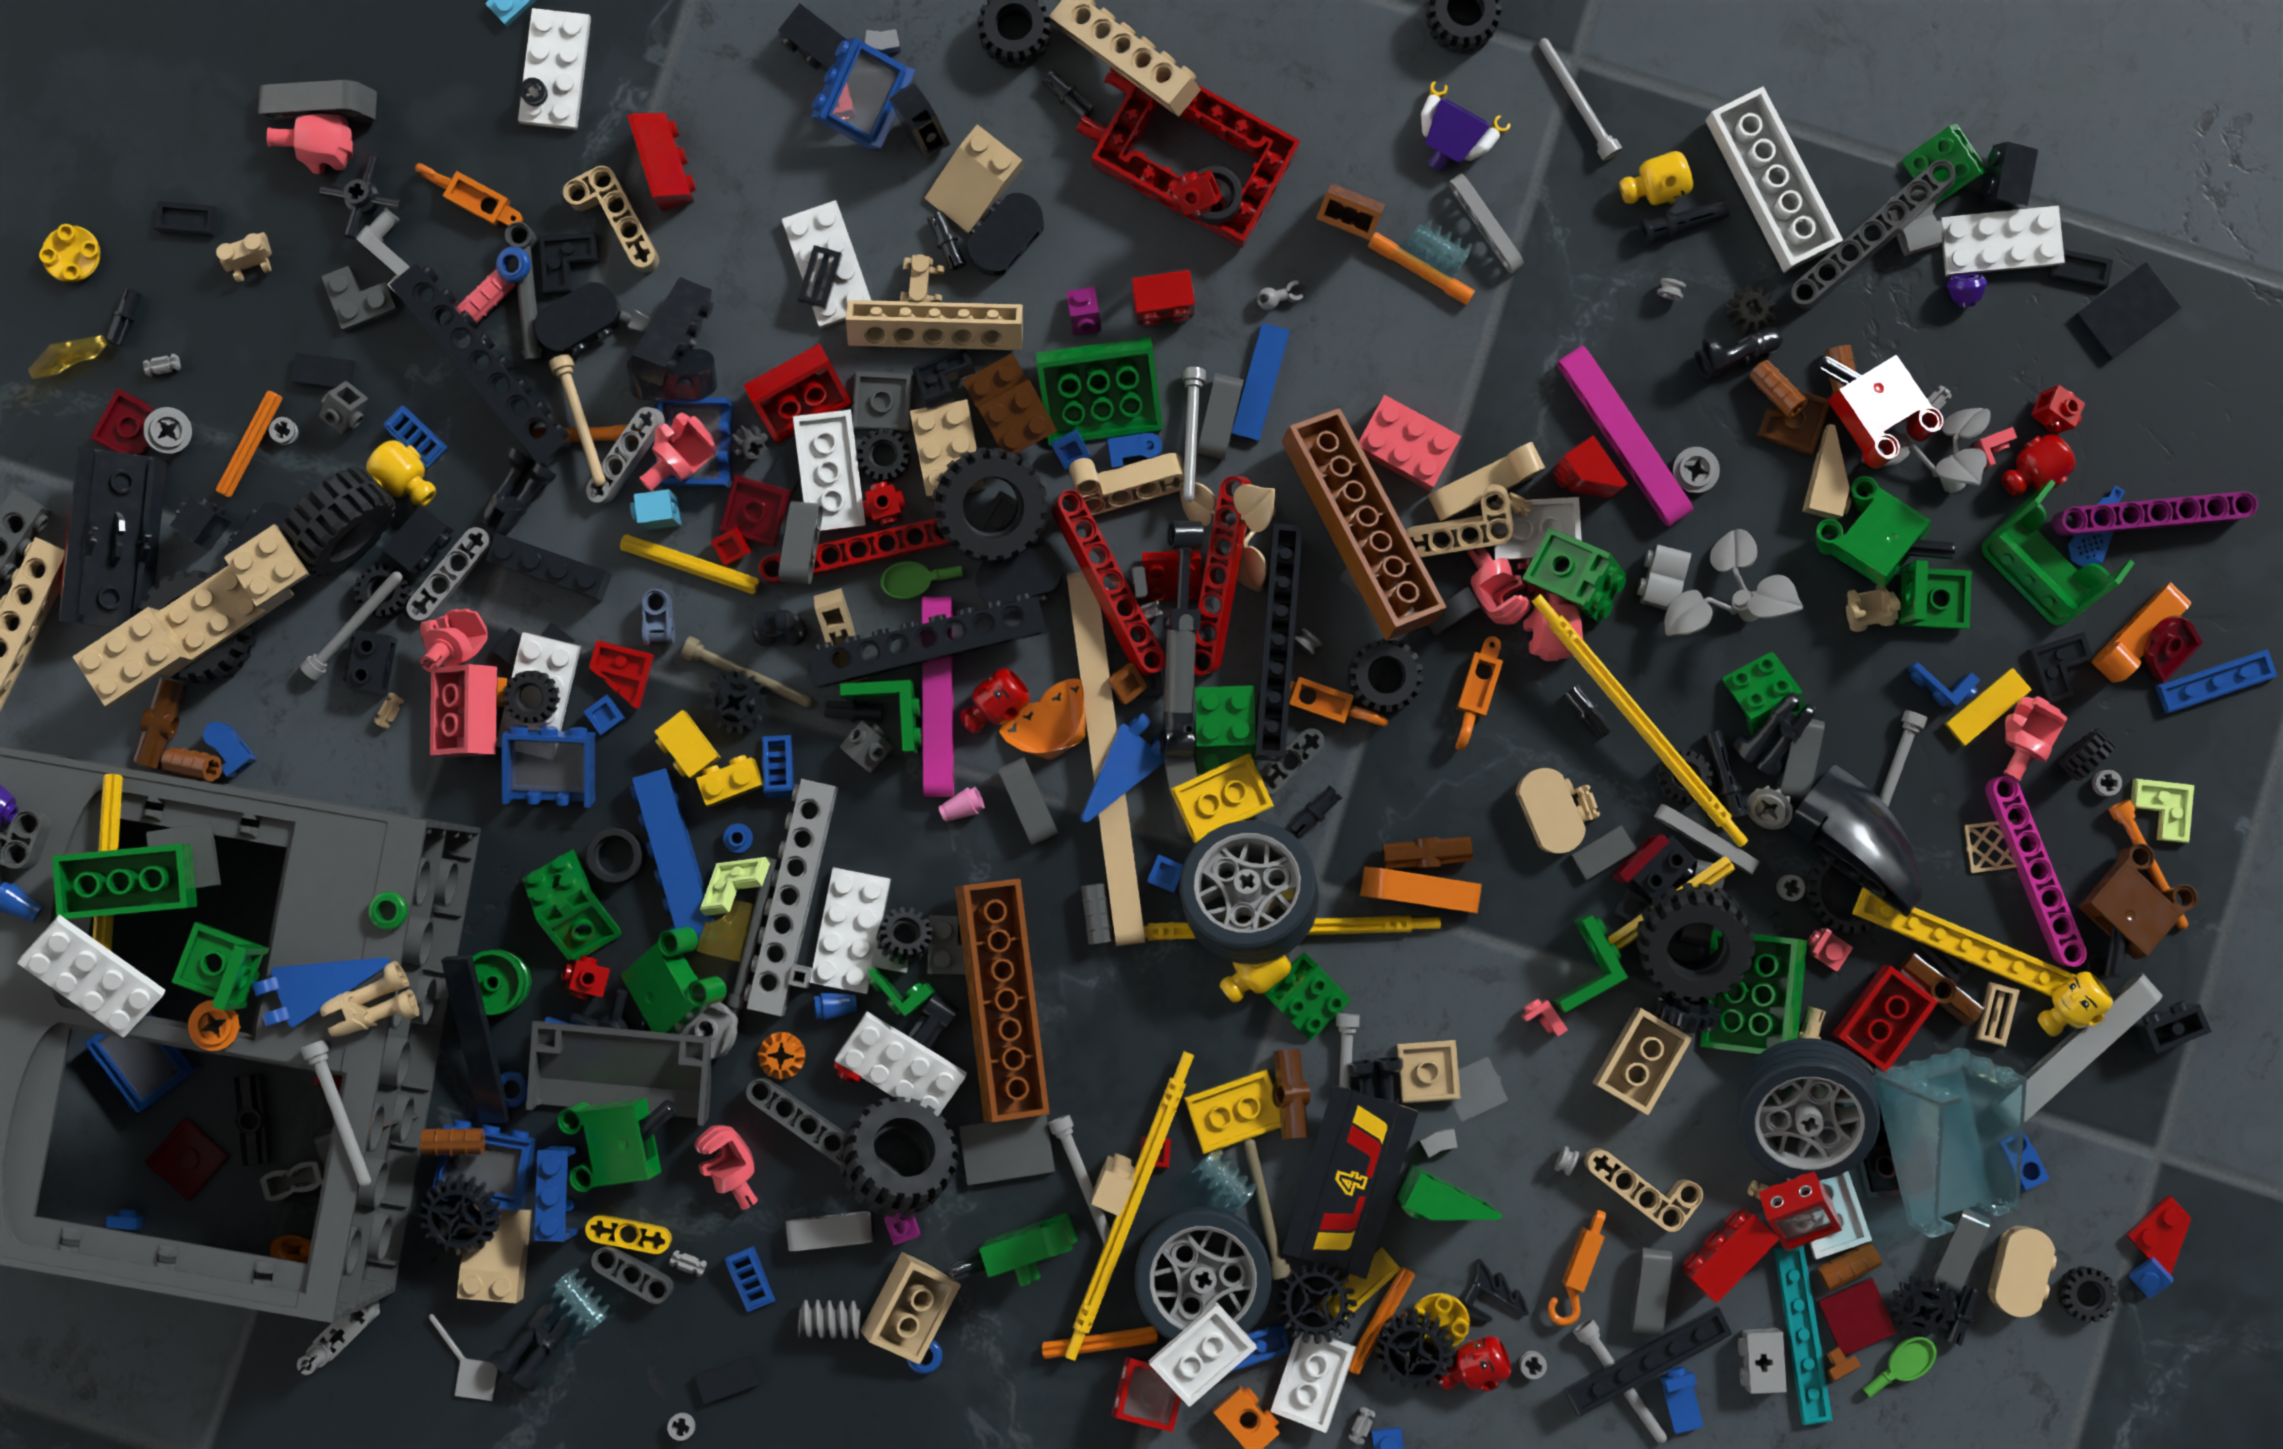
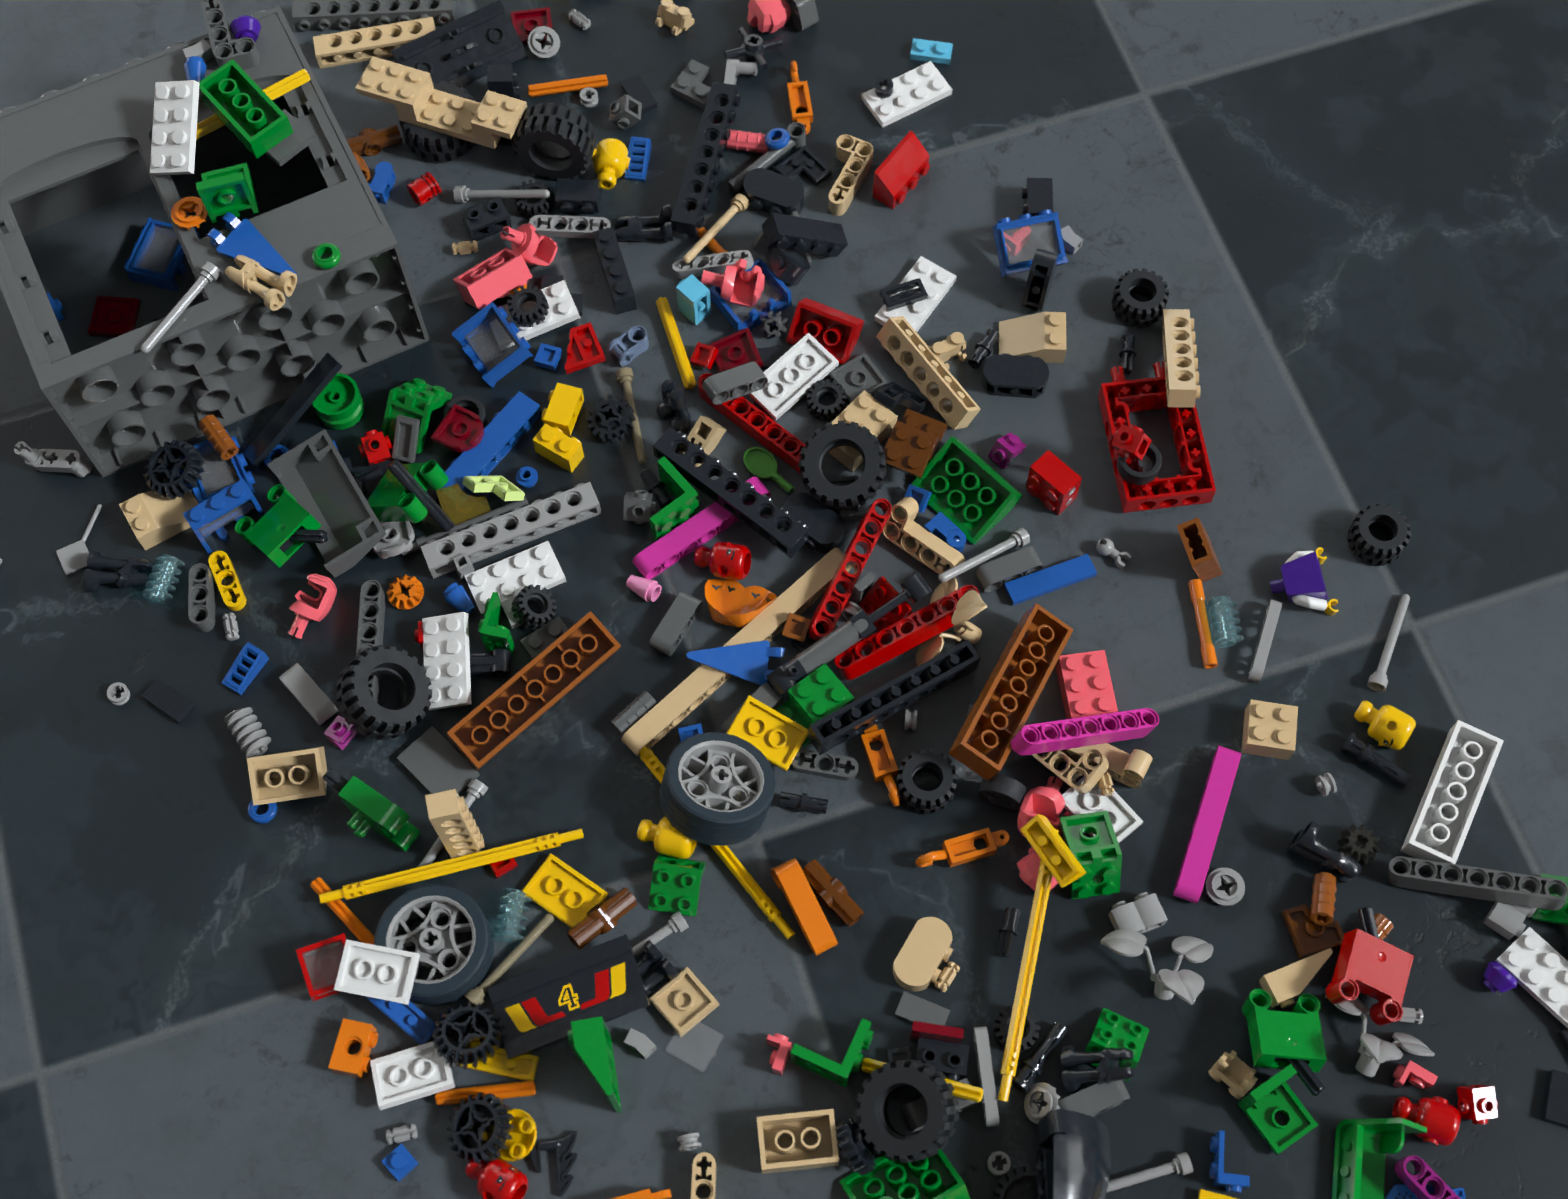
camera: 55 degrees right, 20 degrees down
blue slope [762,735,794,799] -> none
red brick [862,482,906,526] -> none
red slope [1552,435,1627,500] -> none
none -> black axle [388,460,455,532]
none -> dark grey tile [391,415,420,463]
none -> red piece [406,172,442,206]
none -> dark red tile [430,404,484,452]
none -> dark pink beam [1011,708,1160,755]
none -> yellow slope [1020,814,1086,888]
none -> tan brick [1241,700,1298,760]

